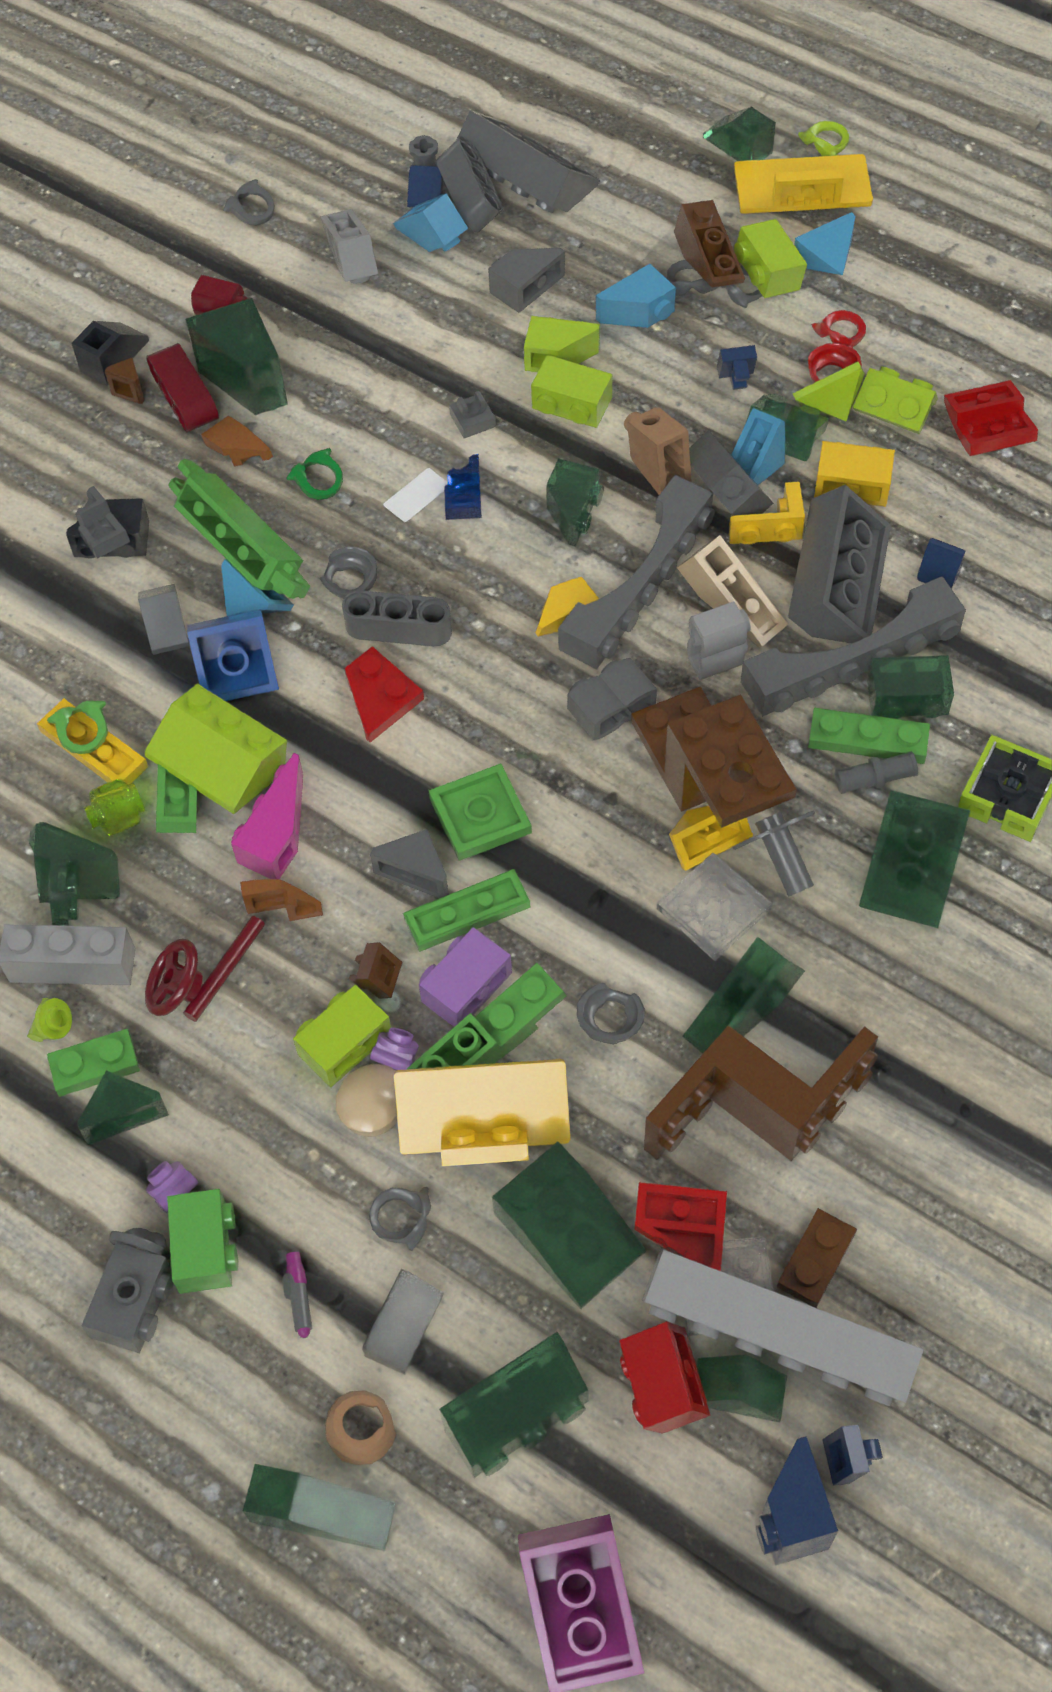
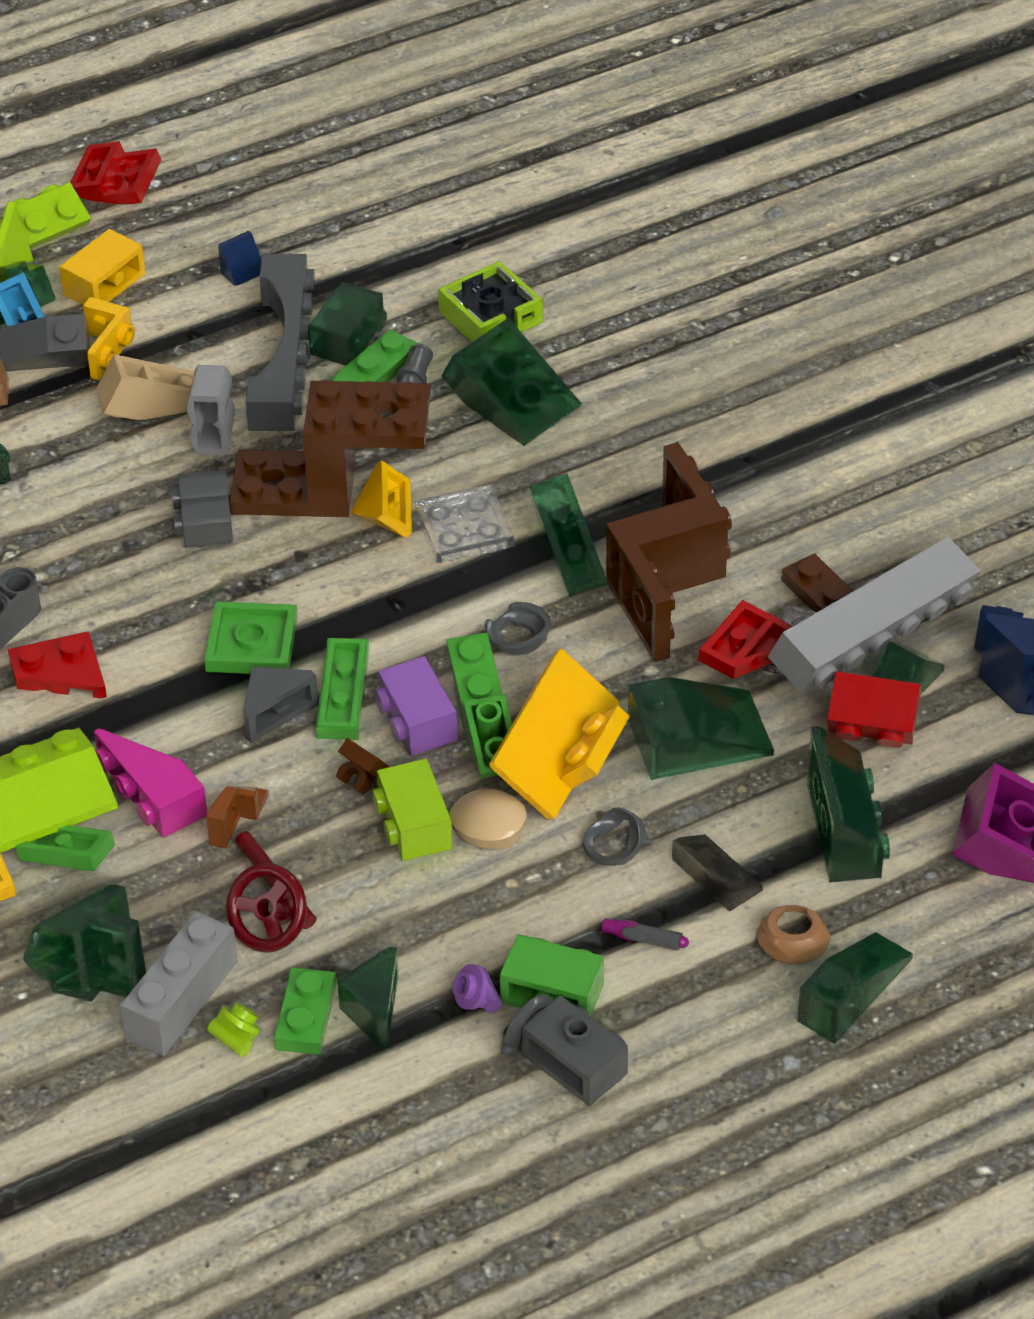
camera: 65 degrees left, 15 degrees down
clear neon green head [83,779,146,836] -> none
medium lavender plate [370,1028,419,1070] -> none
yellow slope [535,577,599,637] -> none
dark grey arch [558,475,715,669] -> none
dark grey piece [732,810,815,897] -> none
dark grey slope [788,485,891,644] -> none

